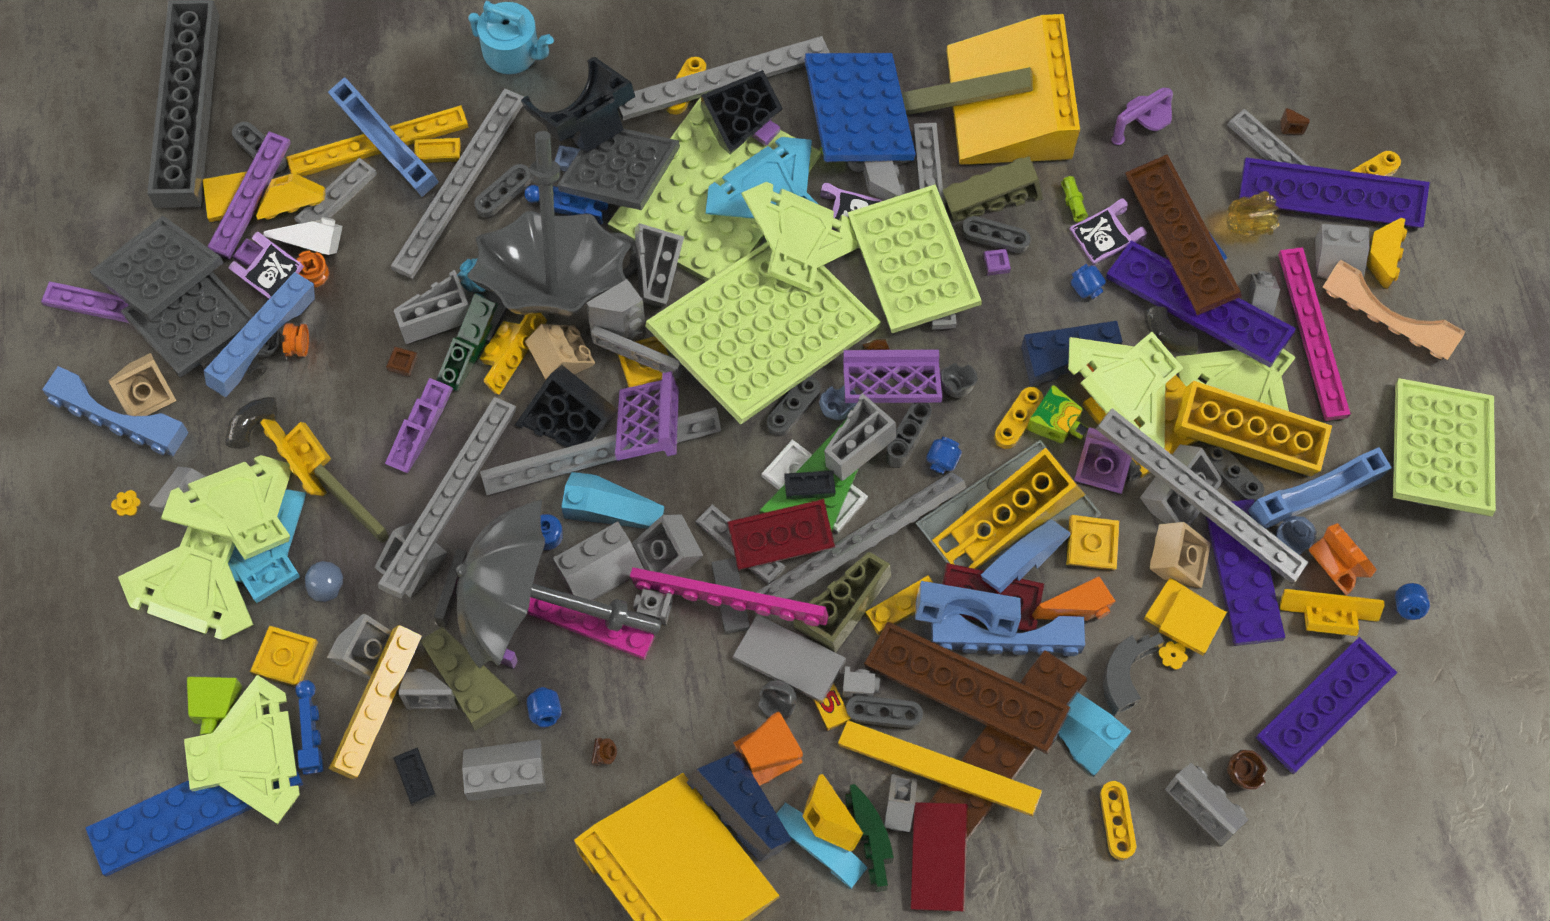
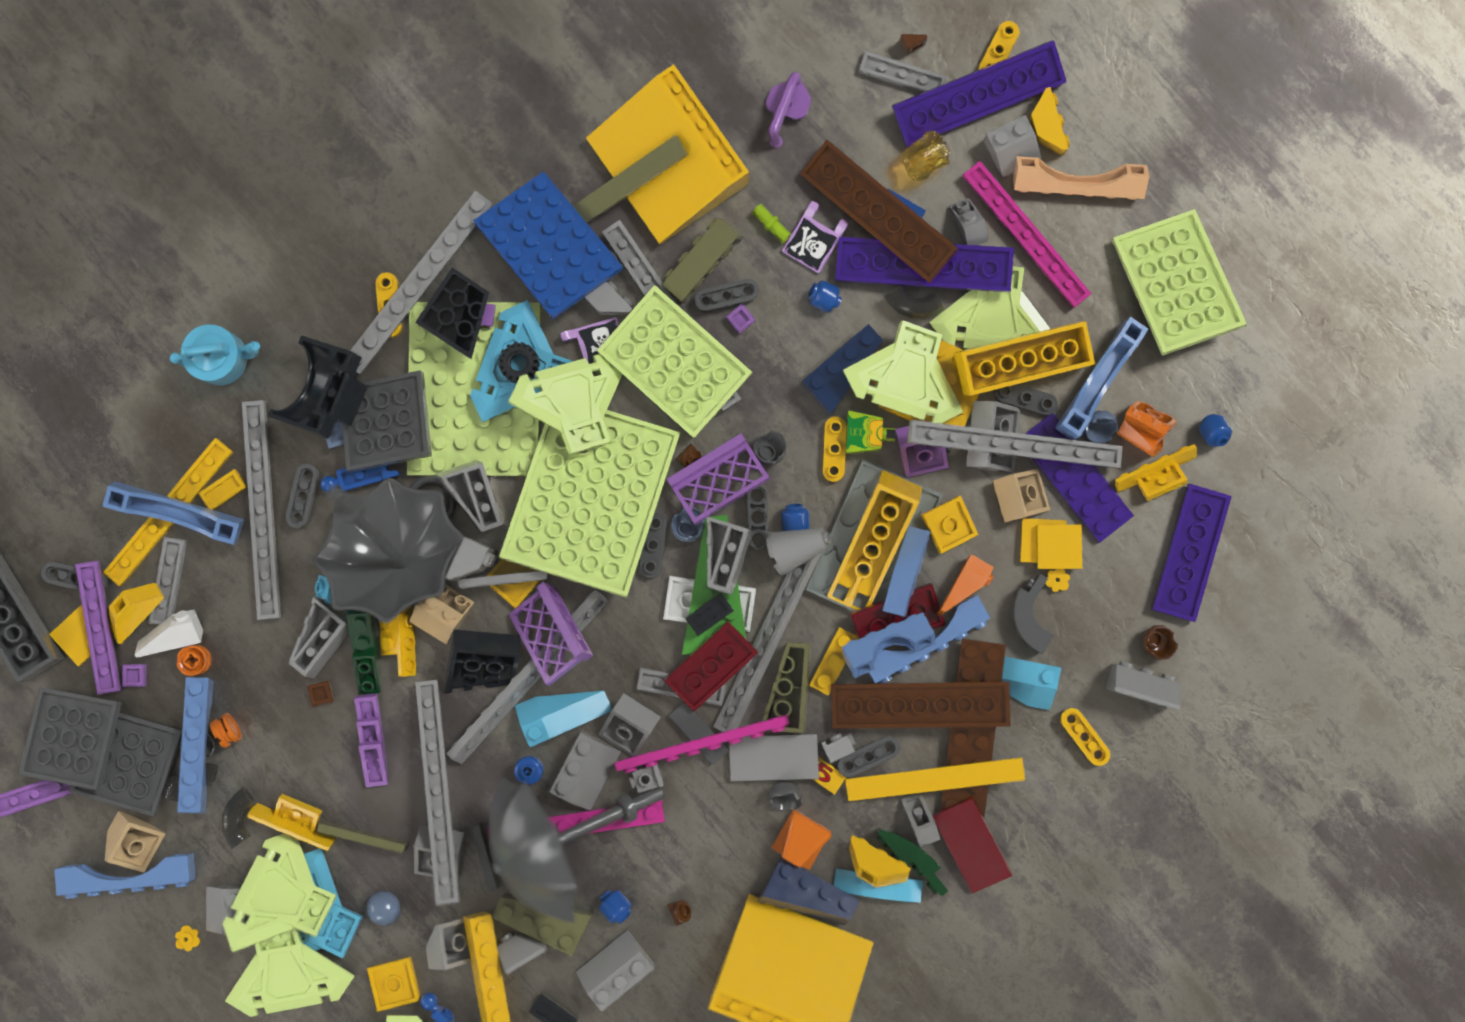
camera: 25 degrees left, 20 degrees up
flag [228,232,304,299] -> none
none -> black tyre [498,342,540,383]
none -> light grey cone [766,528,831,575]

